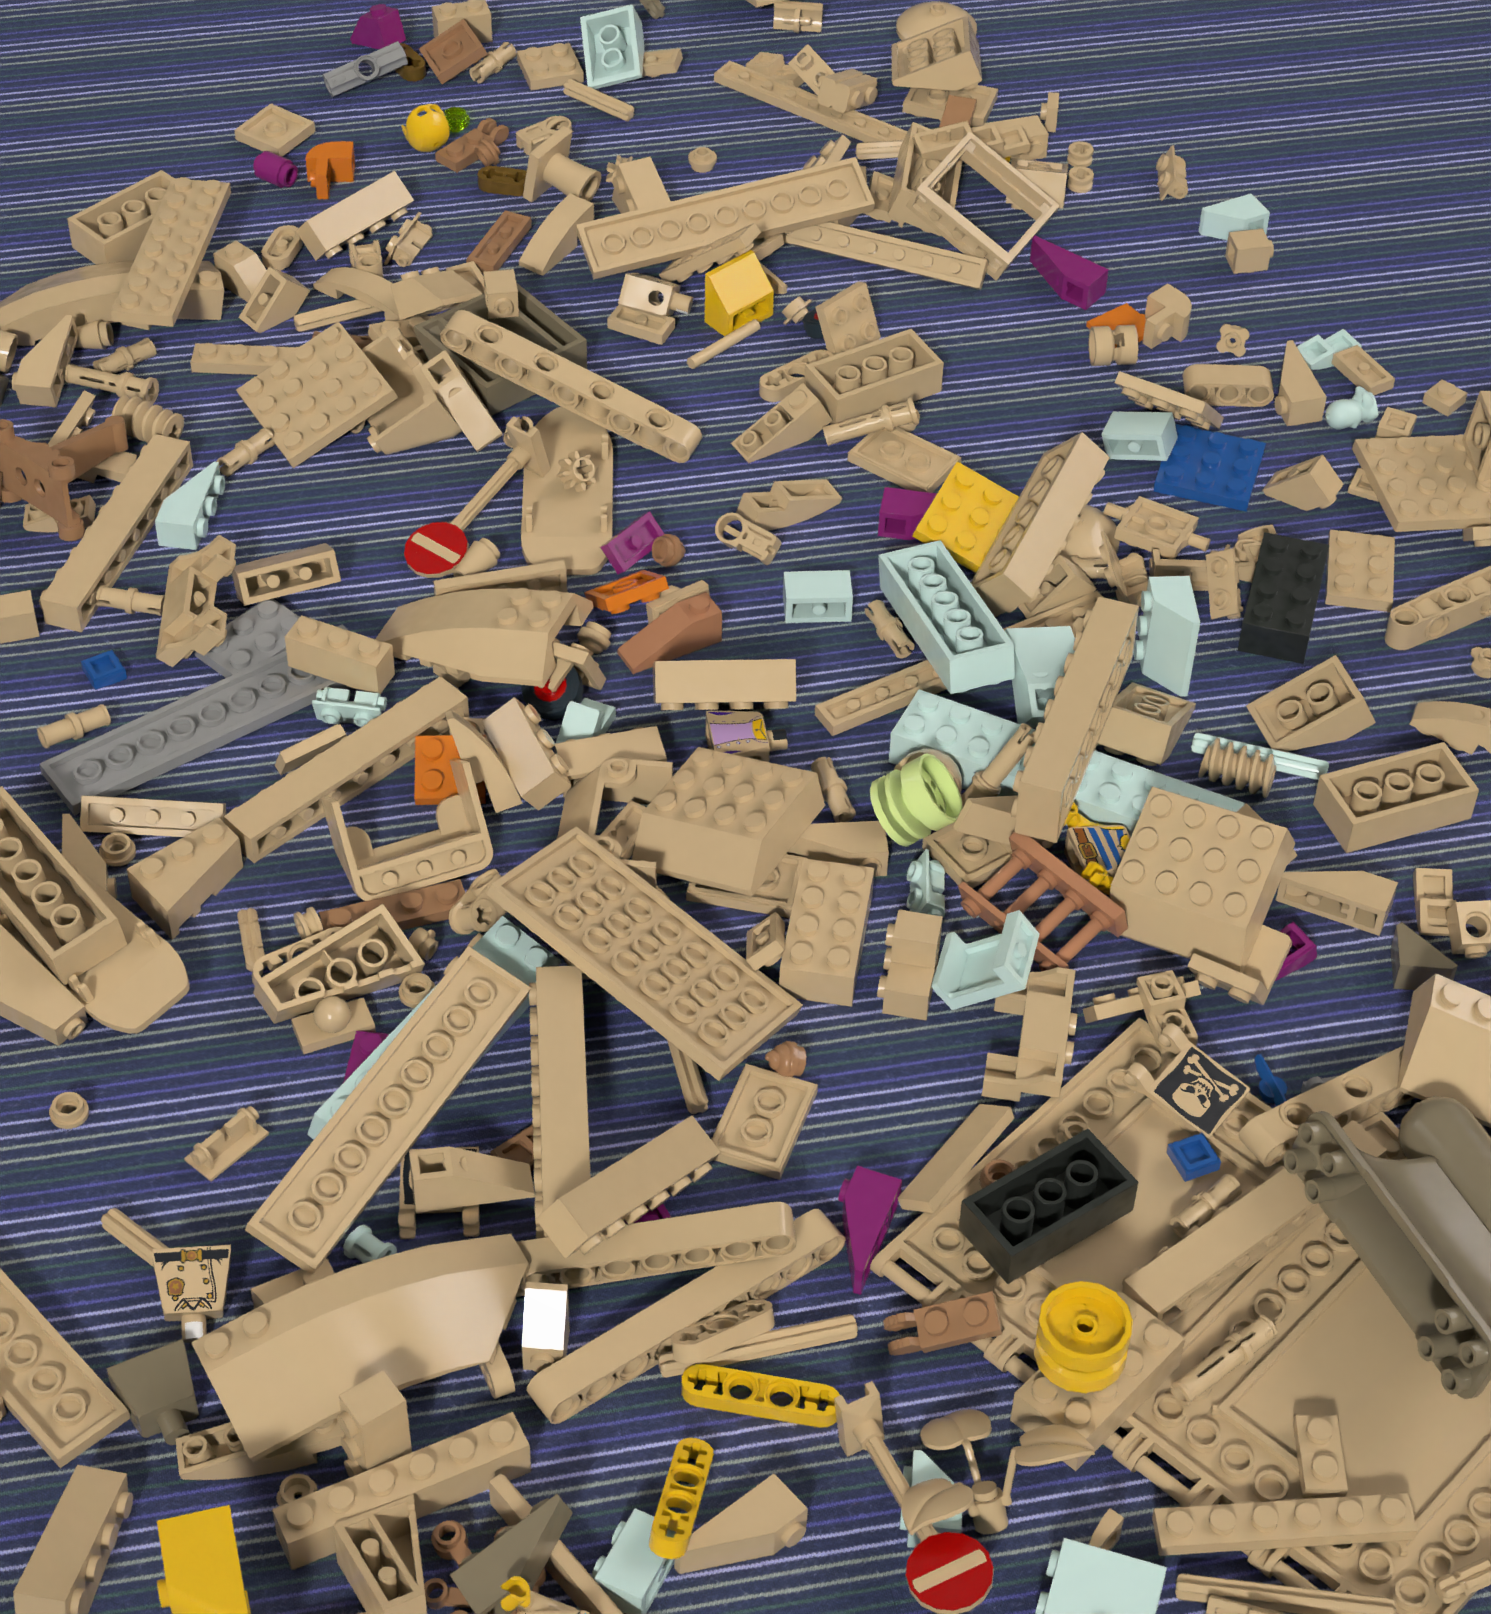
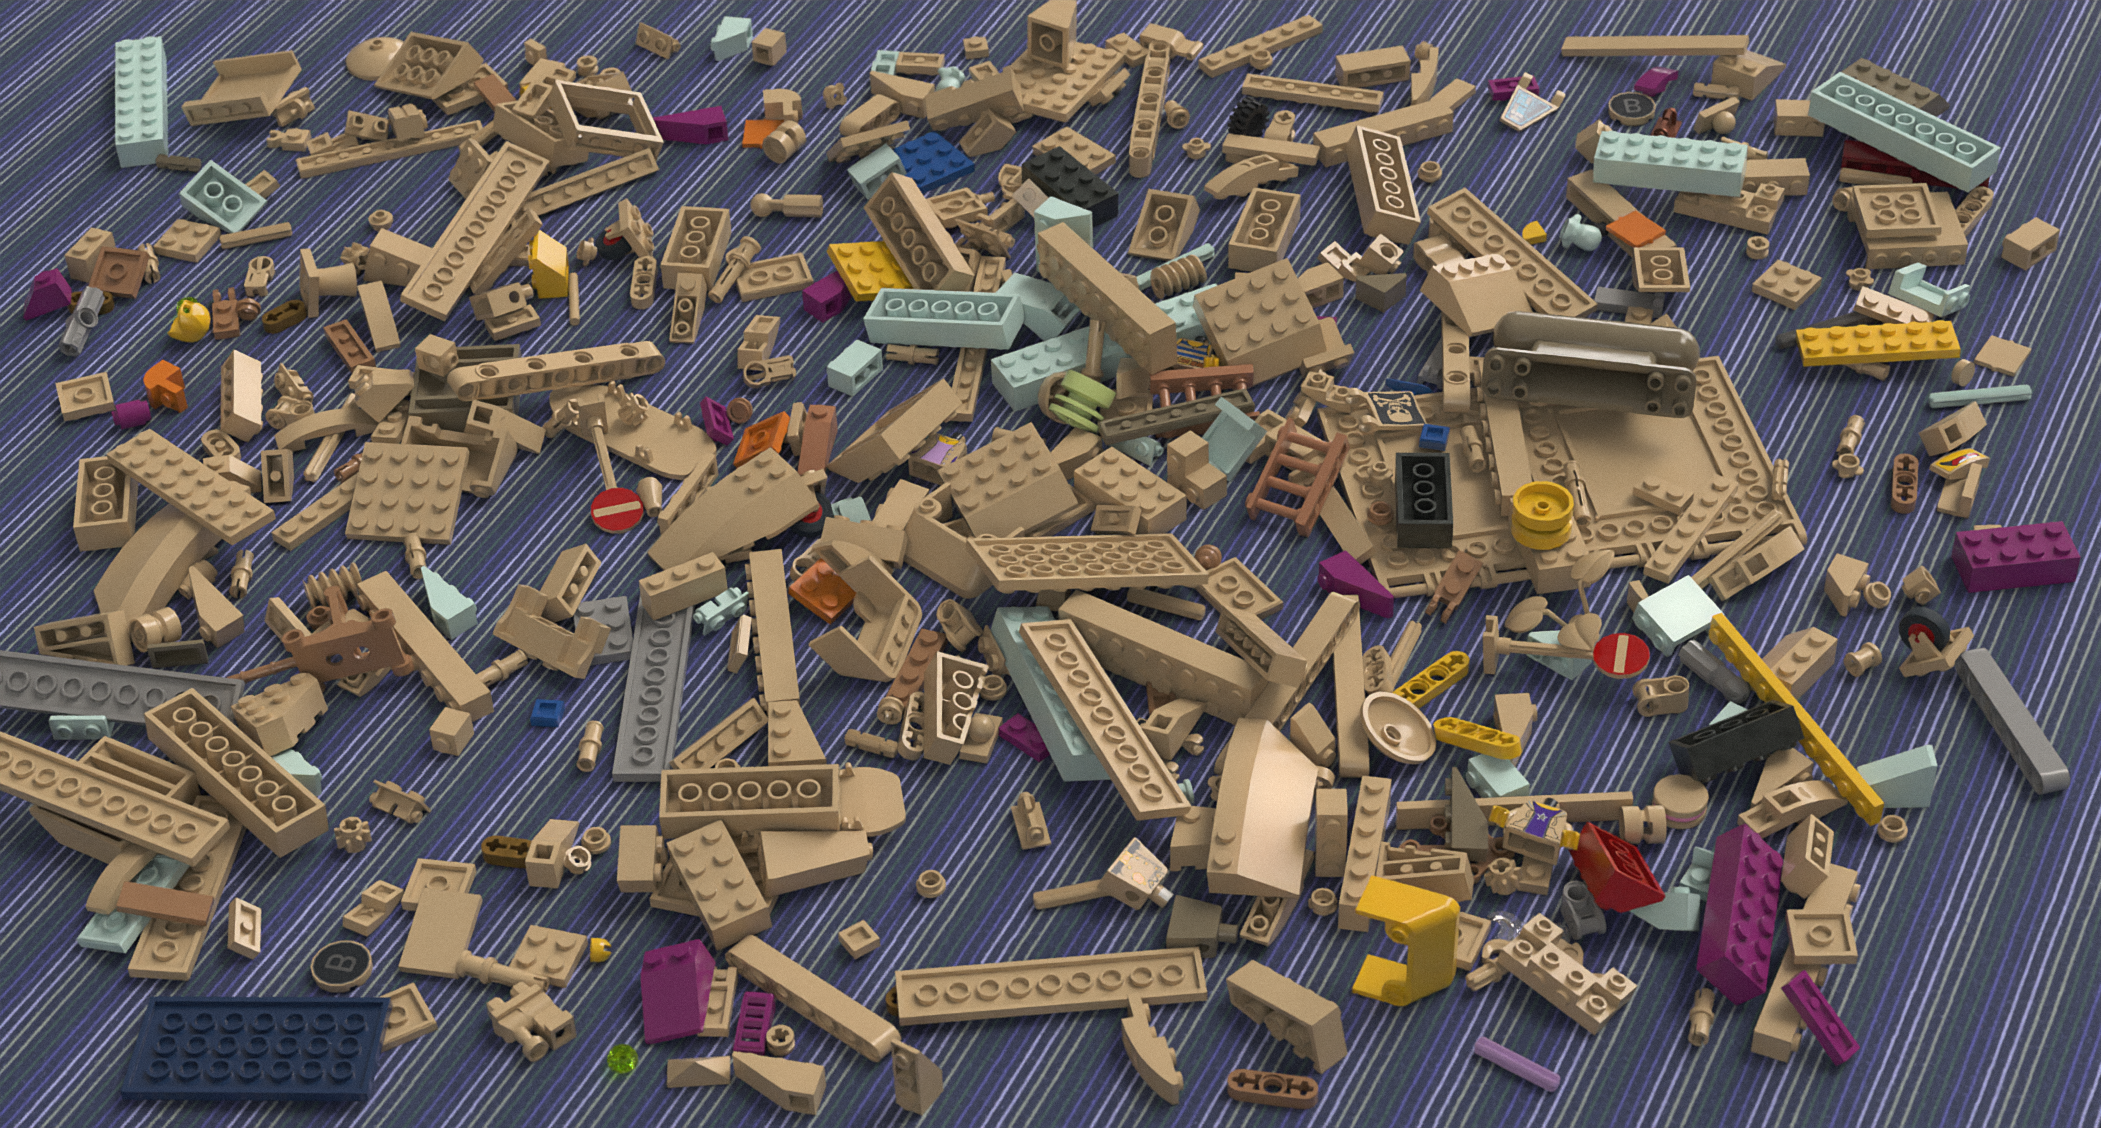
camera: 50 degrees left, 5 degrees down
tan pin [64,364,159,404] -> none
none -> tan plate [266,128,311,151]
none -> tan piece [750,193,823,217]
none -> tan wedge [925,65,1024,131]
none -> dark tan tile [1098,388,1255,445]
none -> nougat fence [1245,417,1350,538]
none -> tan dish [1360,692,1436,764]

